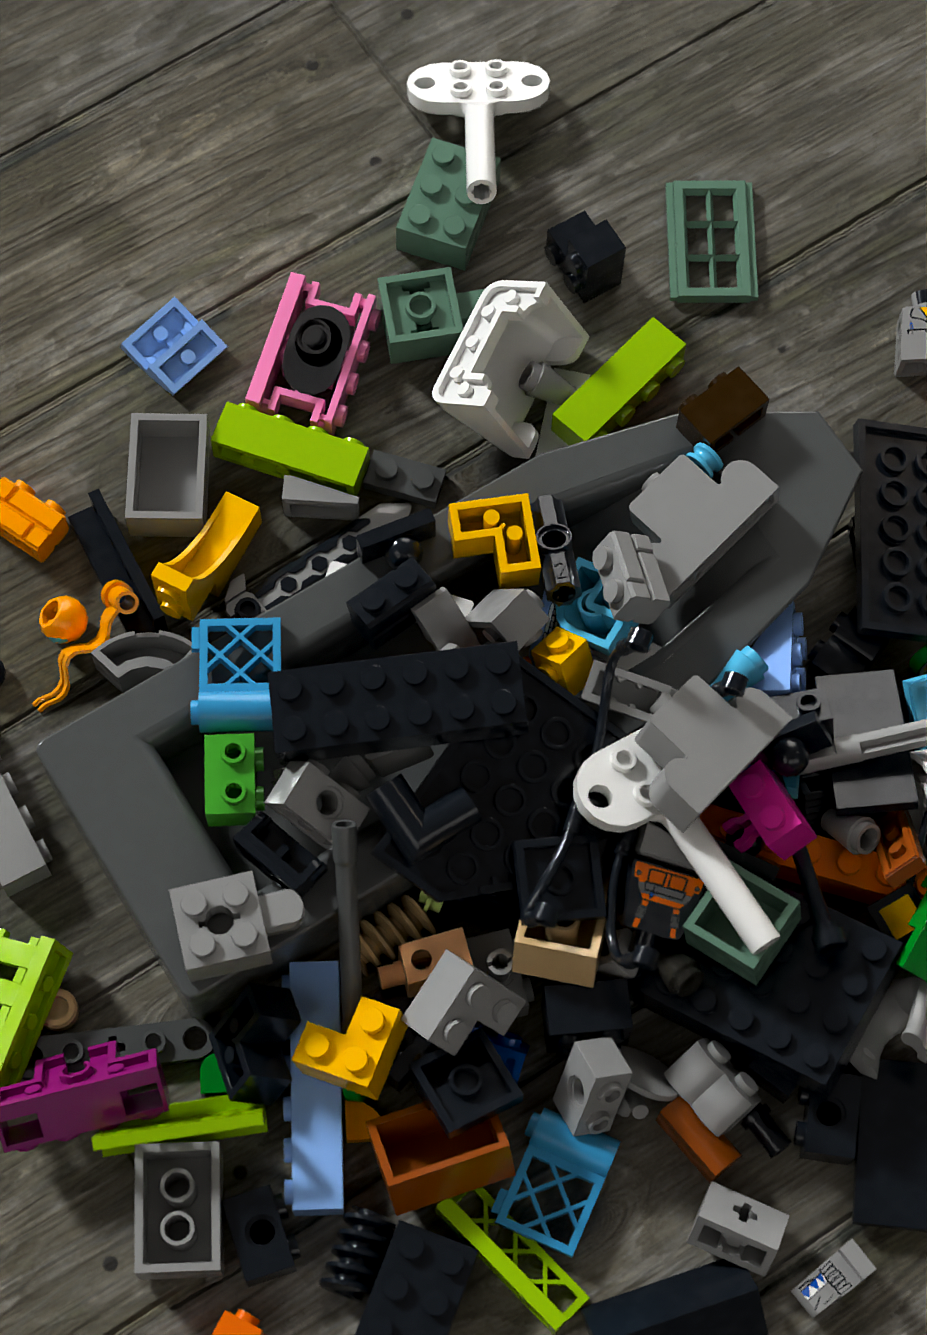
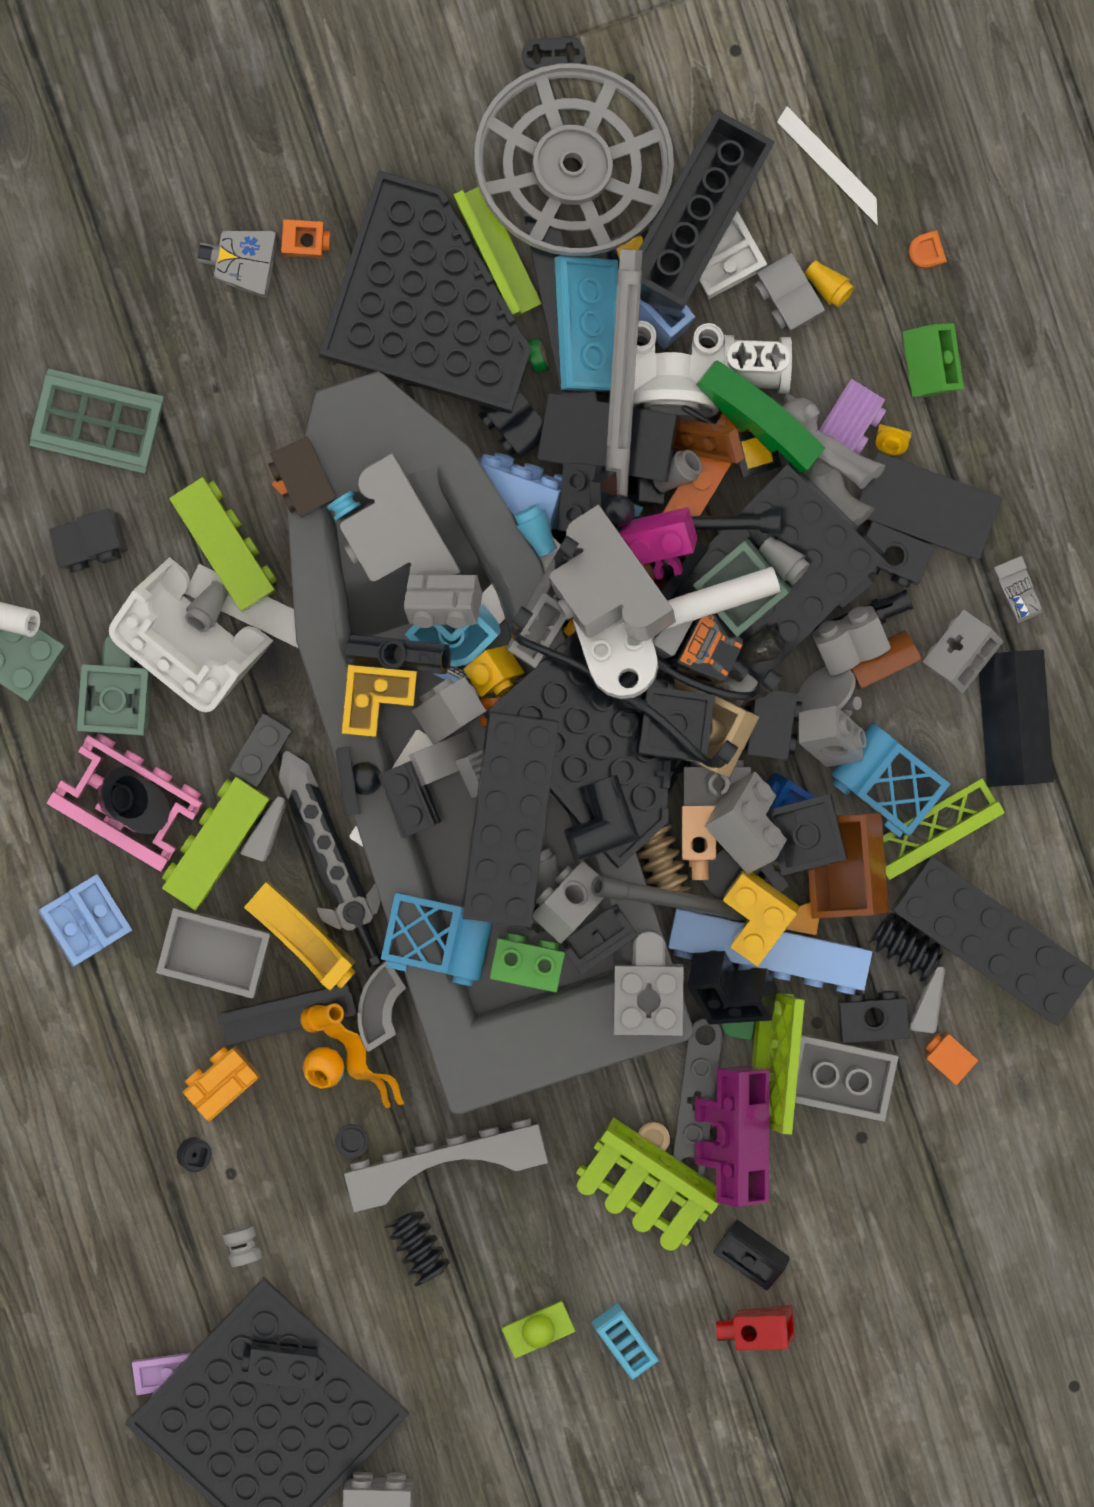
camera: 75 degrees left, 20 degrees up
none -> light grey cone [759,536,810,585]
none -> light grey slope [908,965,945,1034]

